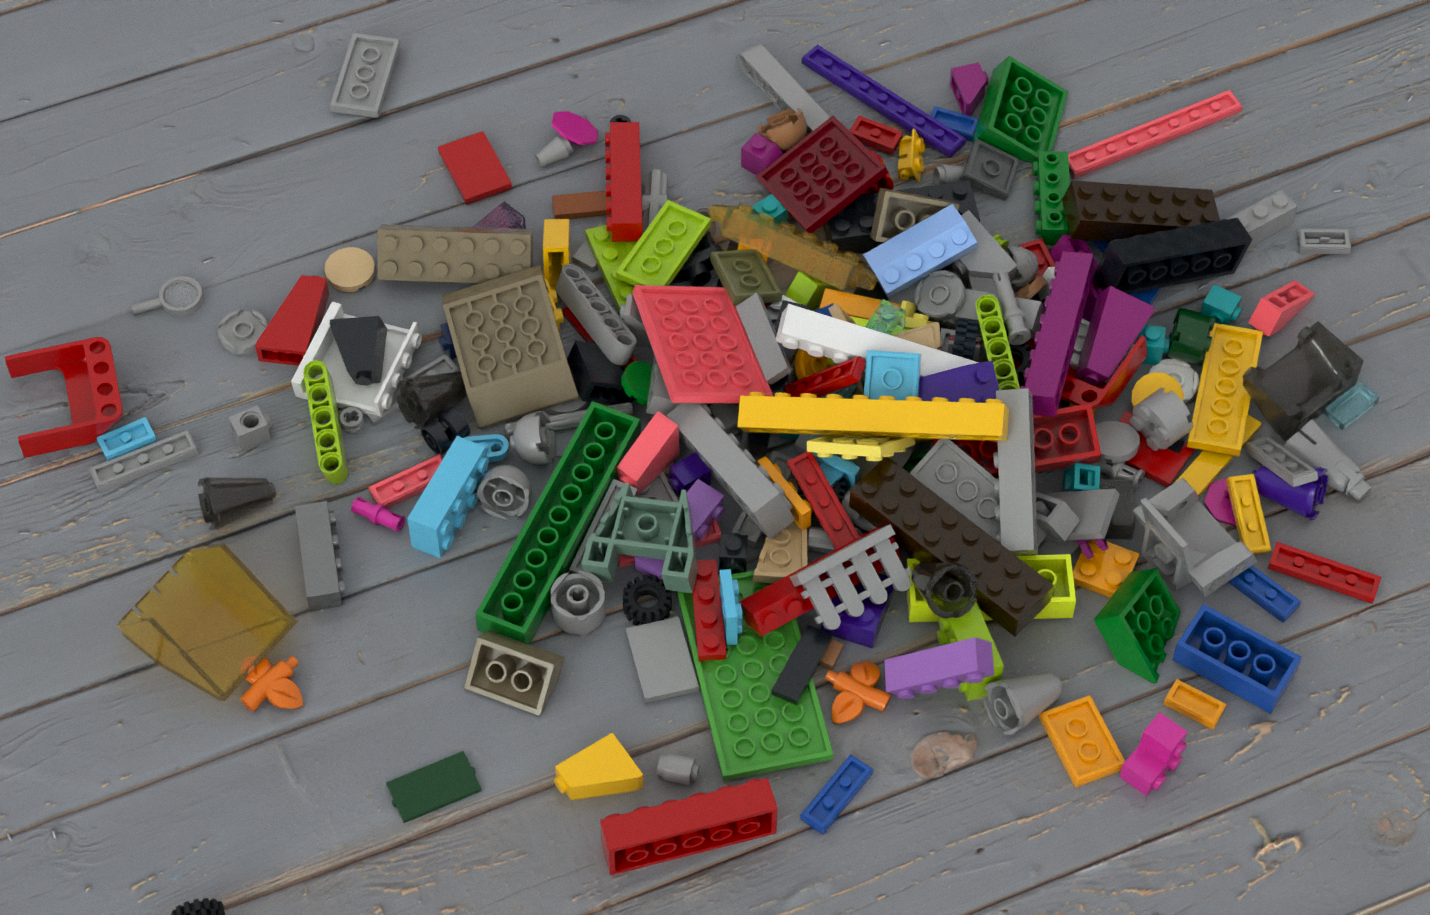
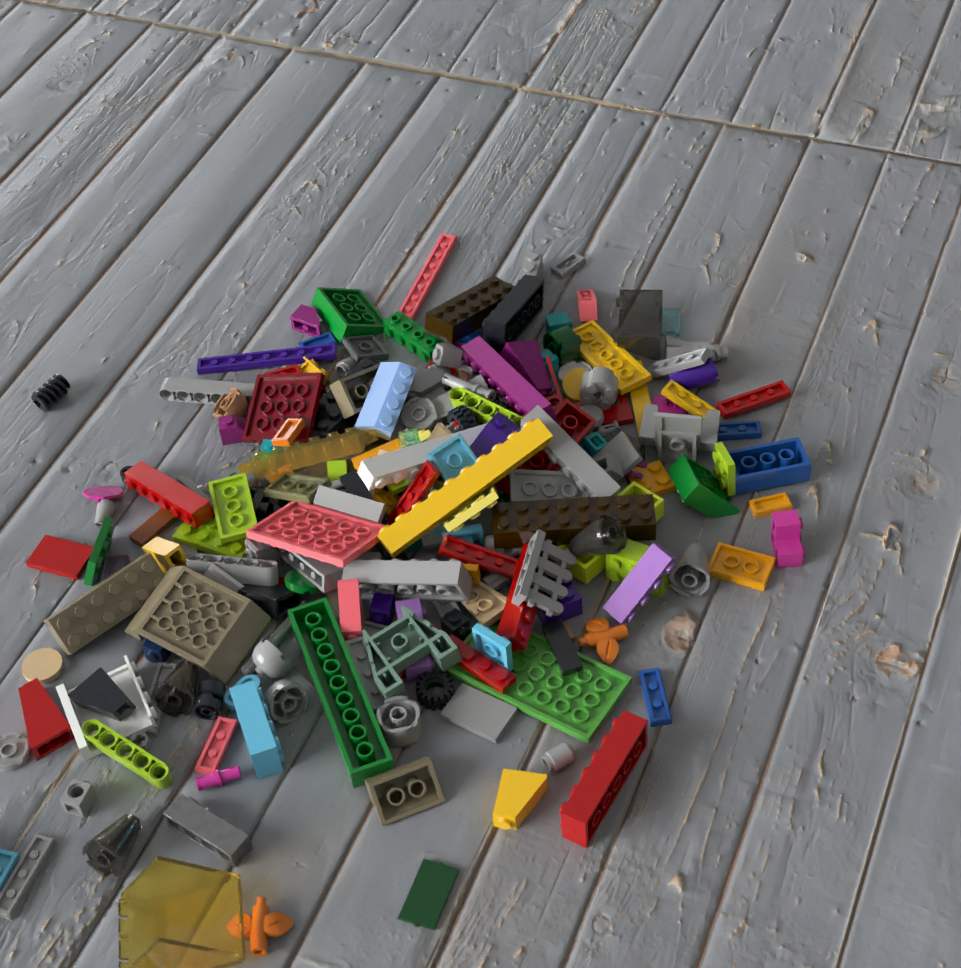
camera: 40 degrees left, 10 degrees down
none -> green plate [84,516,115,586]
none -> white tile [203,563,245,593]
none -> orange tile [272,419,306,446]
none -> light grey slope [432,342,463,368]
none -> lime plate [712,442,736,496]

